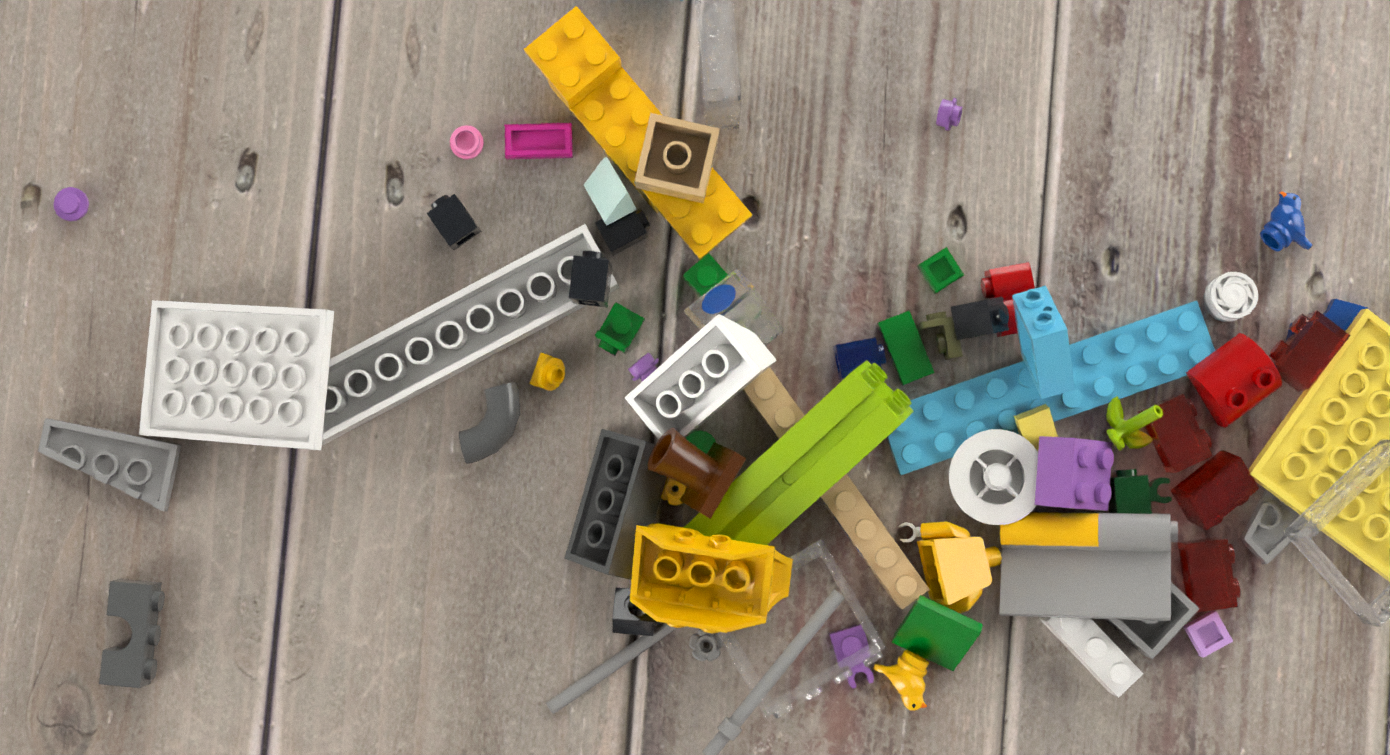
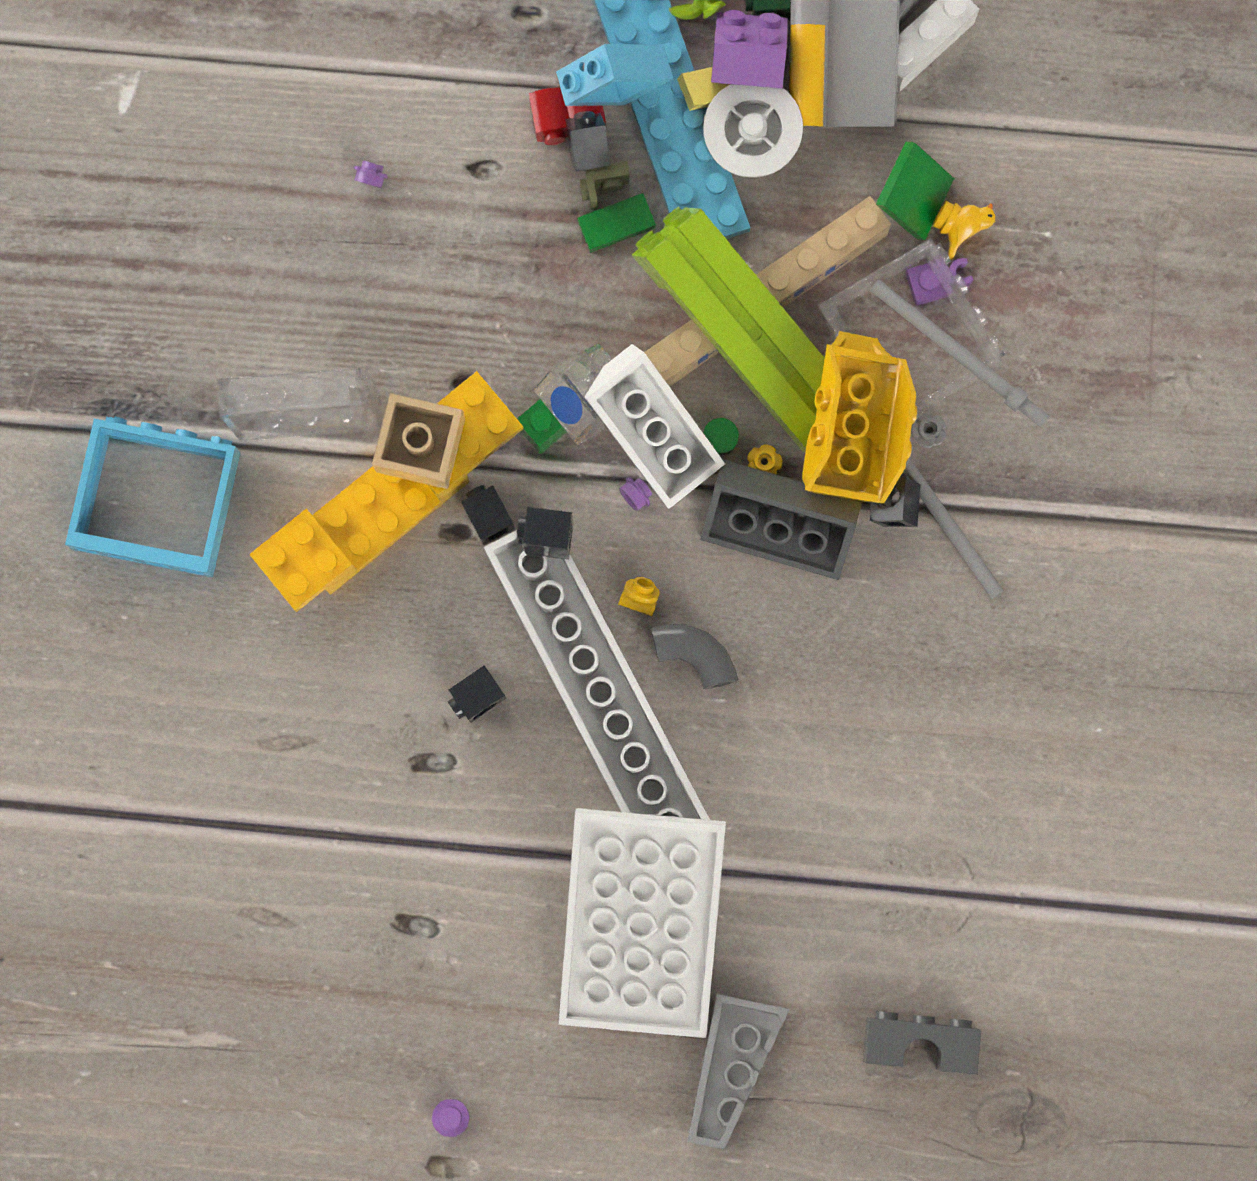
camera: 90 degrees left, 5 degrees down
bright pink plate [450,125,484,160] -> none
dark pink tile [504,123,573,160] -> none
light aqua slope [584,157,637,226] -> none
green bracket [595,302,645,356] -> none
reddish brown plant [648,428,746,519] -> none
clear blue brick [833,337,886,380] -> none
yellow torso [899,521,1002,614] -> none
green tile [917,247,964,294] -> none

